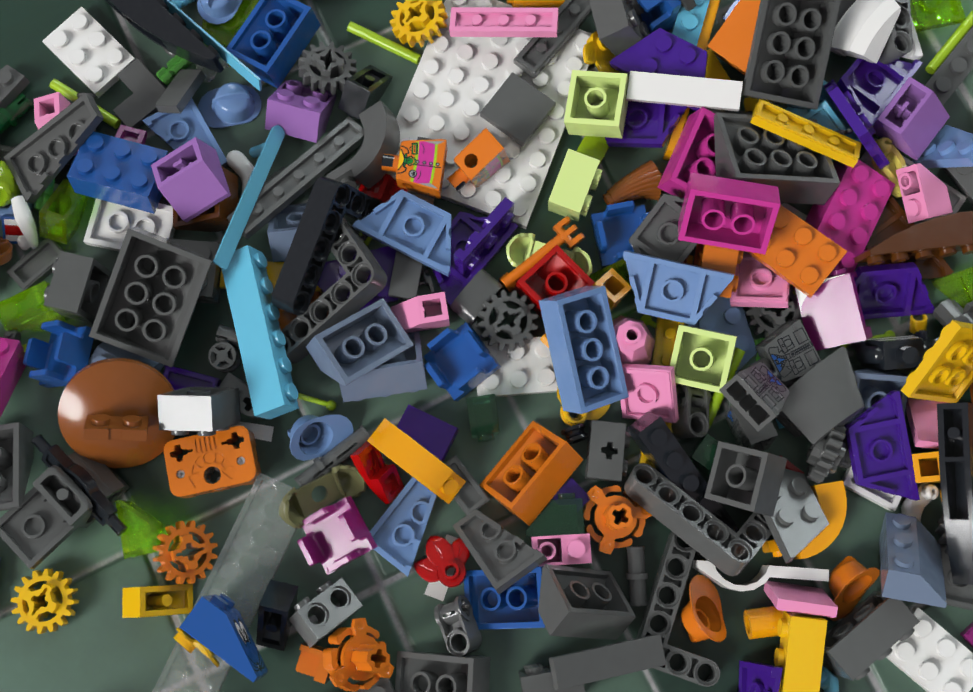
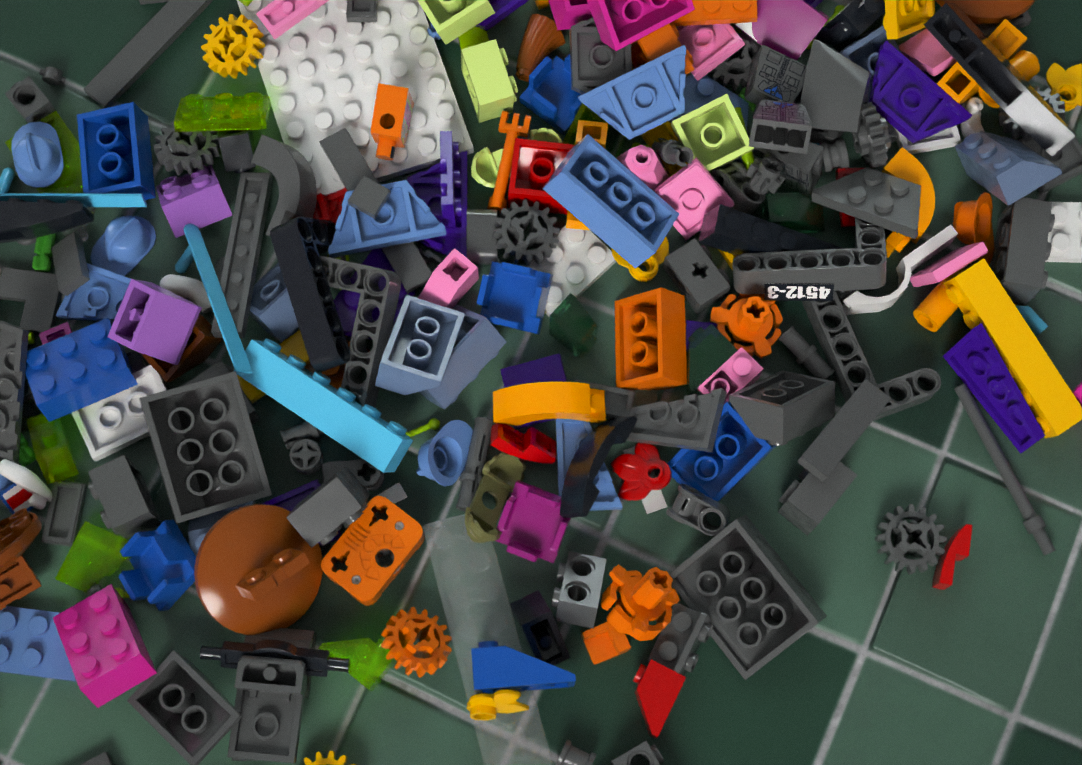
camera: 40 degrees left, 5 degrees down
yellow slope [122,584,193,618] -> none
lime bar [347,21,422,65] -> none
torso [382,139,448,199] -> none
dark grey tile [480,72,556,147] -> none
black bush [561,423,589,445] -> none
orange piece [681,575,727,643] -> none
dark grey brick [704,441,787,517] -> none
none -> clear neon green plate [174,92,271,132]
none -> dark grey tile [348,176,391,219]
none -> black slope [560,416,638,518]
none -> dark grey pin [652,138,694,167]
none -> dark grey gear [745,157,786,194]
none -> black sticker [764,284,834,301]
none -> dark grey wheel [819,138,849,173]

